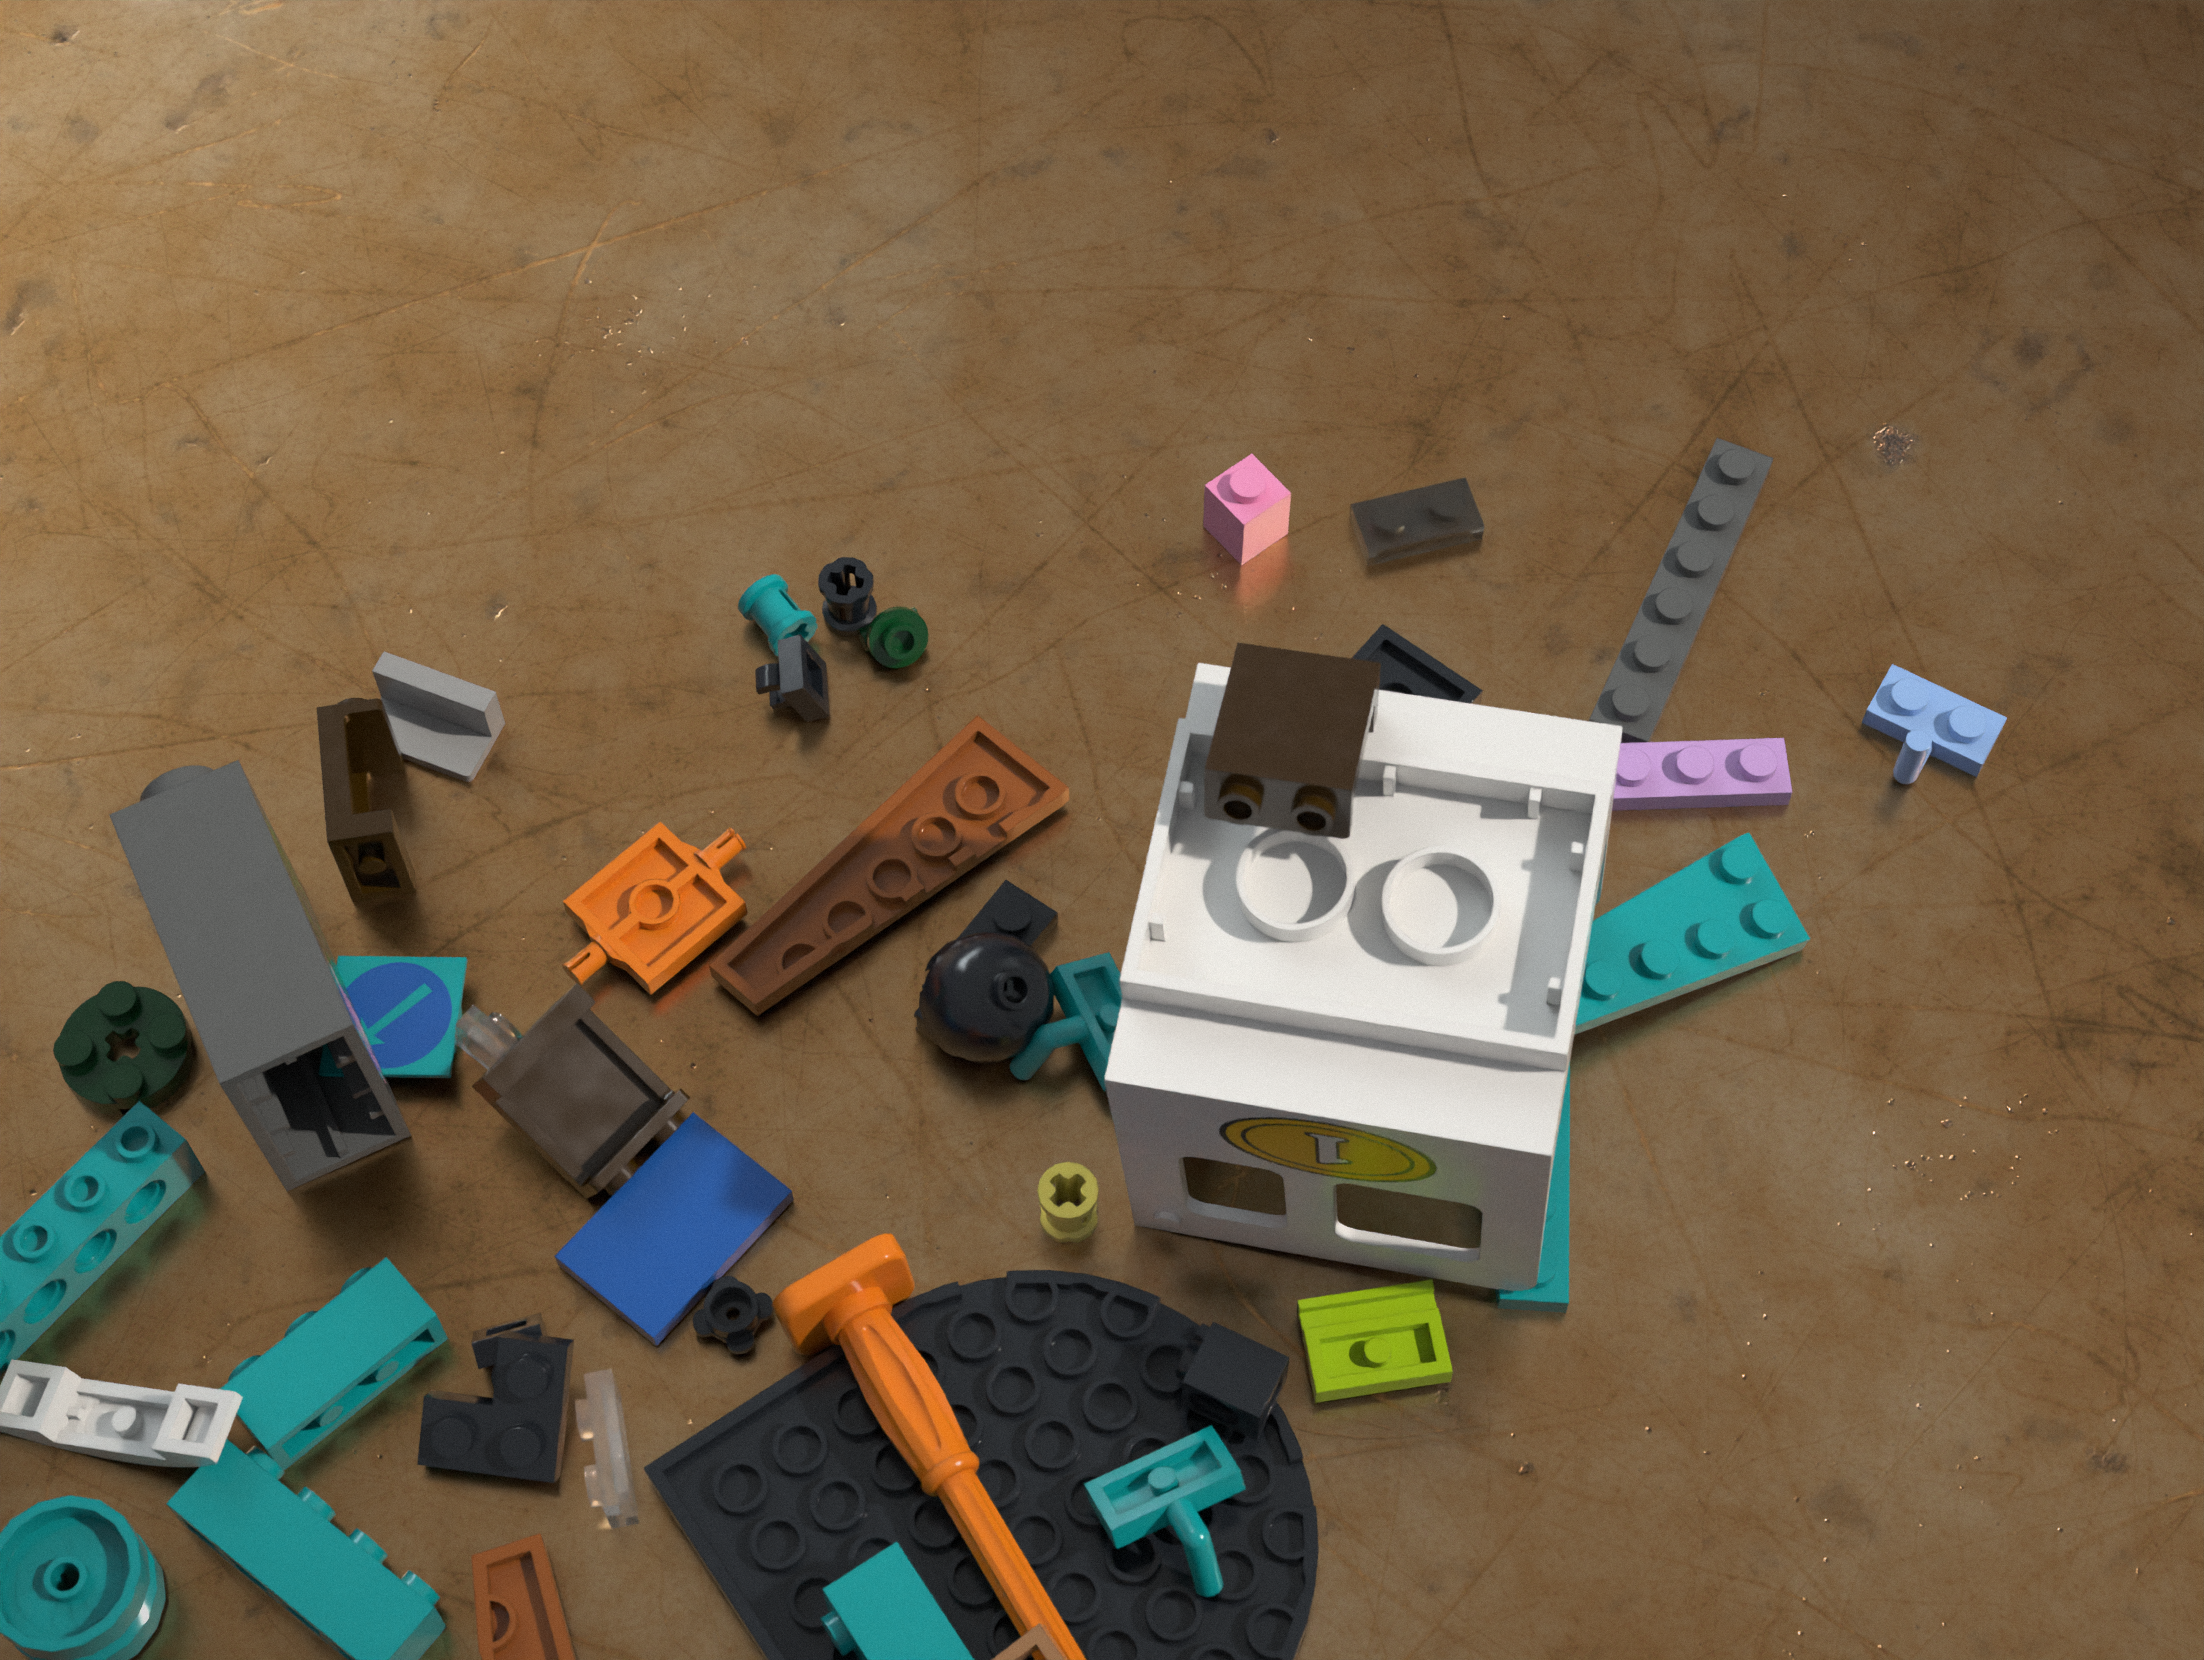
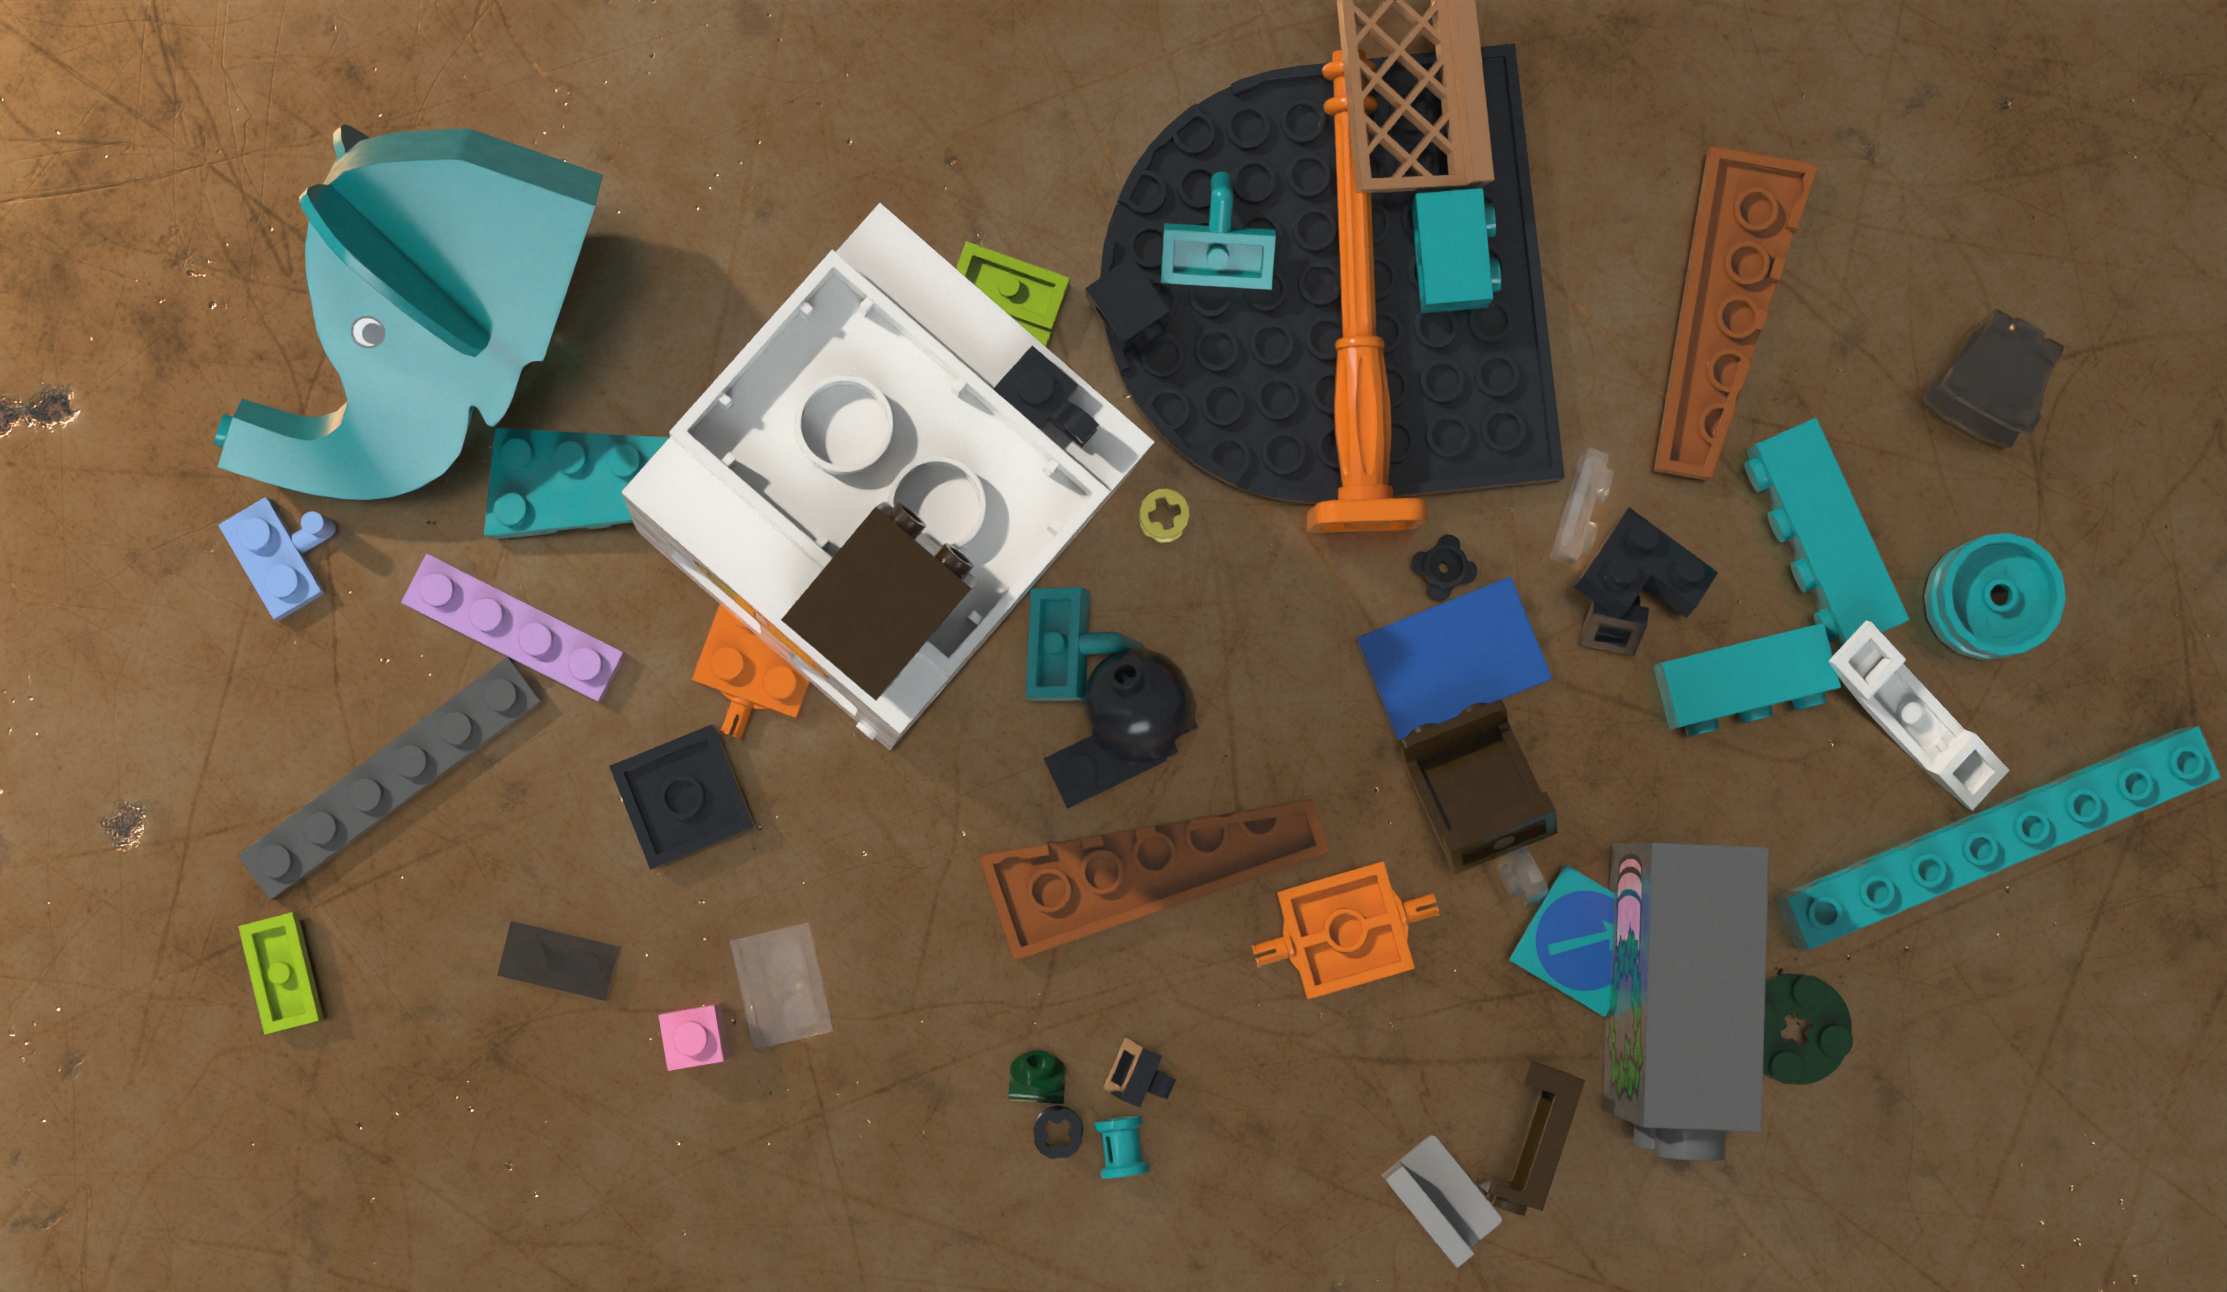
camera: 155 degrees left, 25 degrees up
none -> teal animal [213,124,603,500]
none -> lime plate [238,912,324,1035]
none -> clear plate [729,922,835,1050]
none -> black plate [993,345,1099,449]

